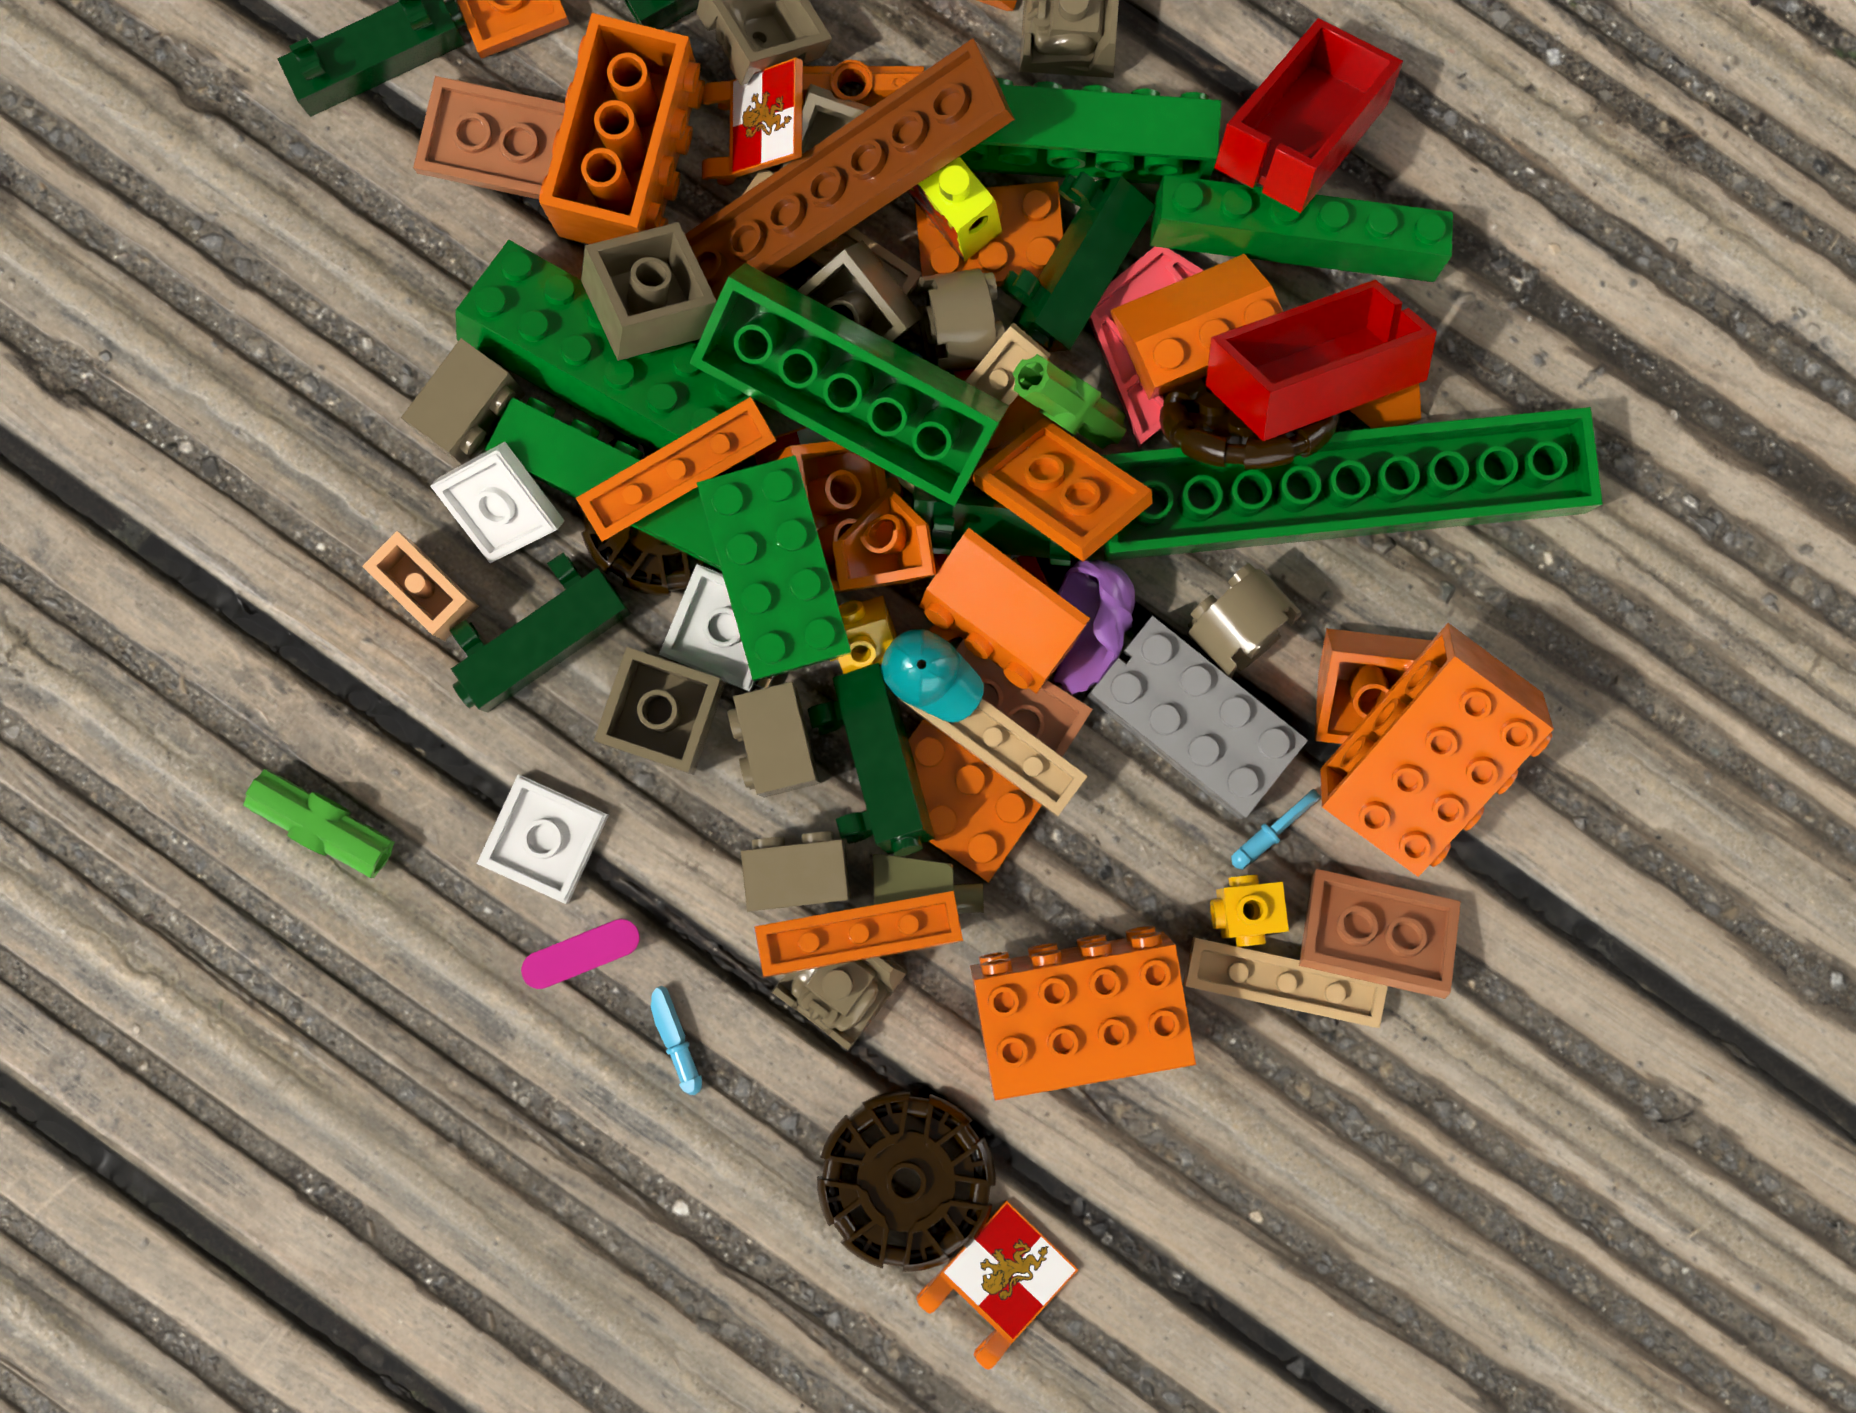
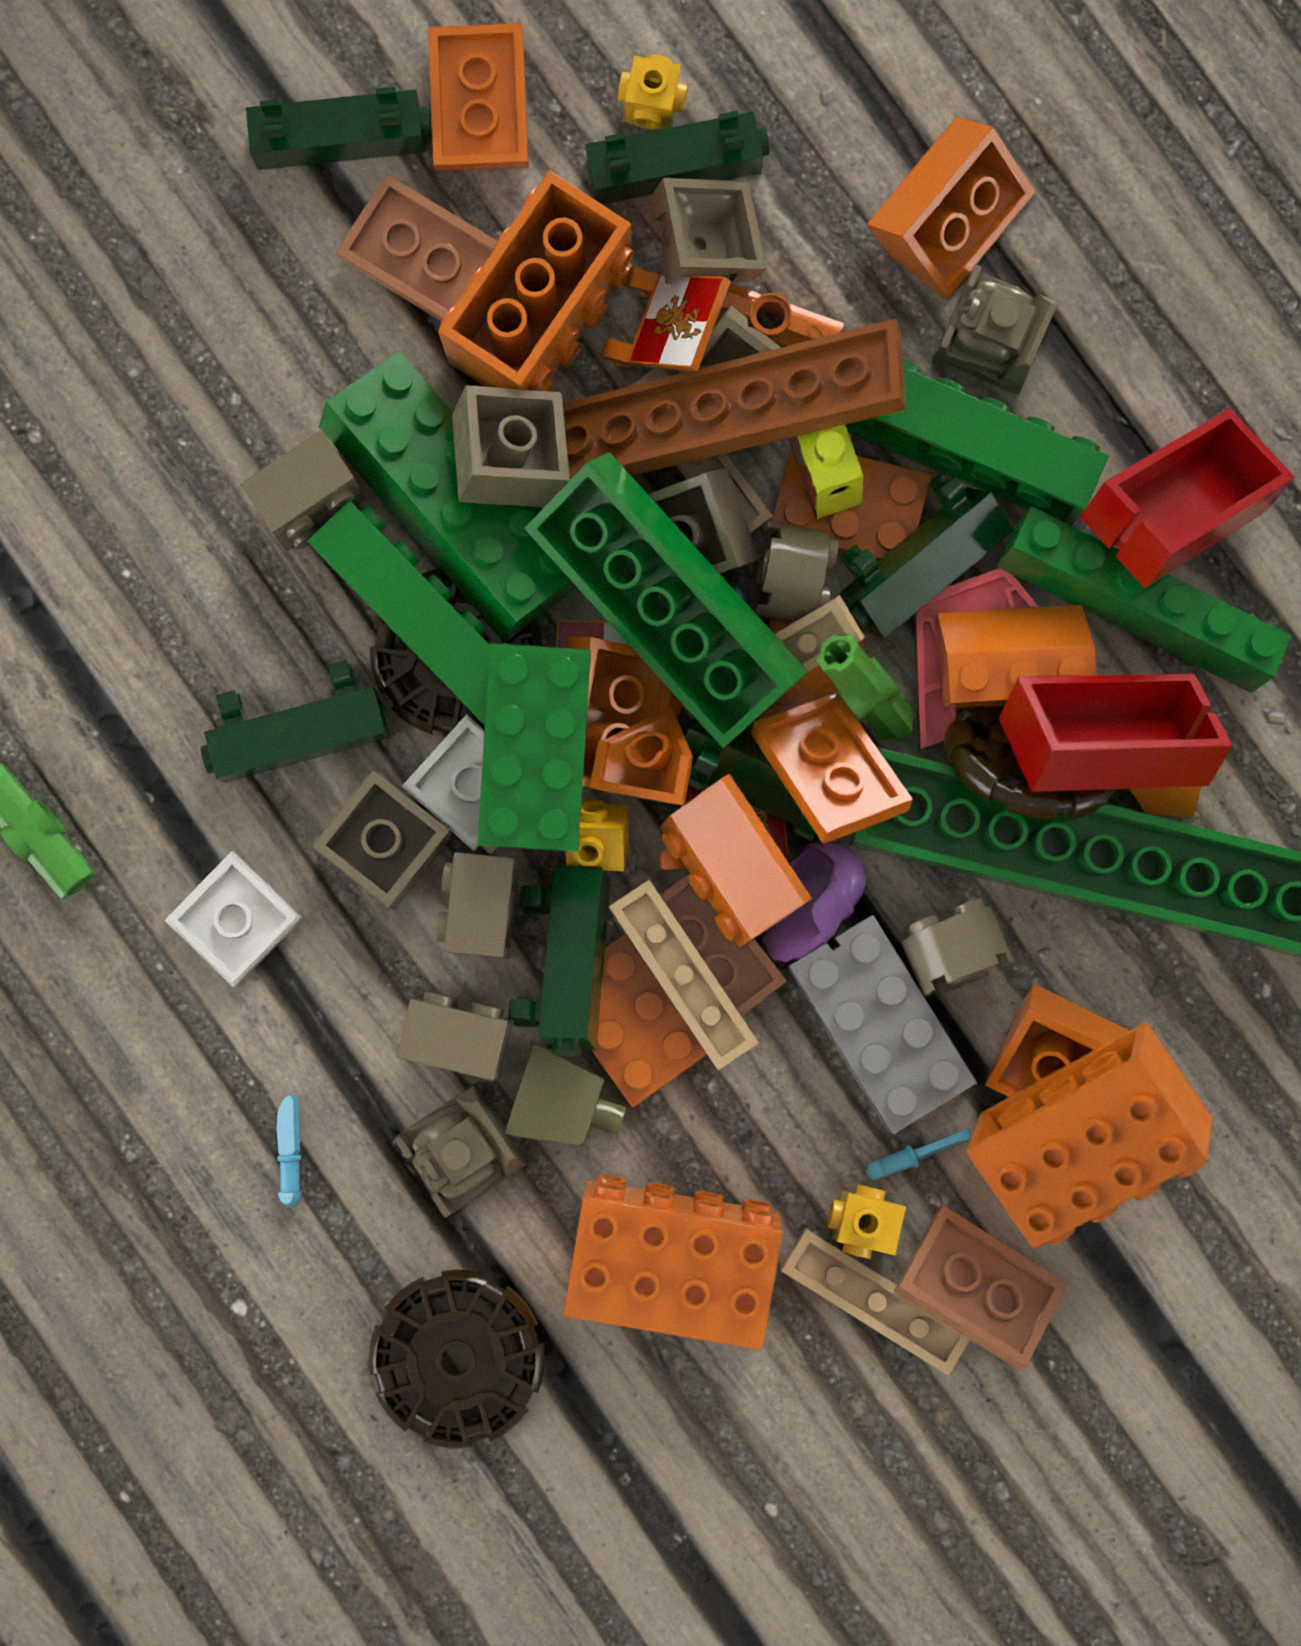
camera: 20 degrees right, 0 degrees up
light nougat brick [362,531,479,641] -> none
white tile [430,442,565,563] -> none
dark pink piece [521,919,640,989] -> none
orange plate [576,396,777,542] -> none
orange plate [754,891,963,978] -> none
teal cap [881,629,984,723] -> none
flag [916,1200,1078,1370] -> none

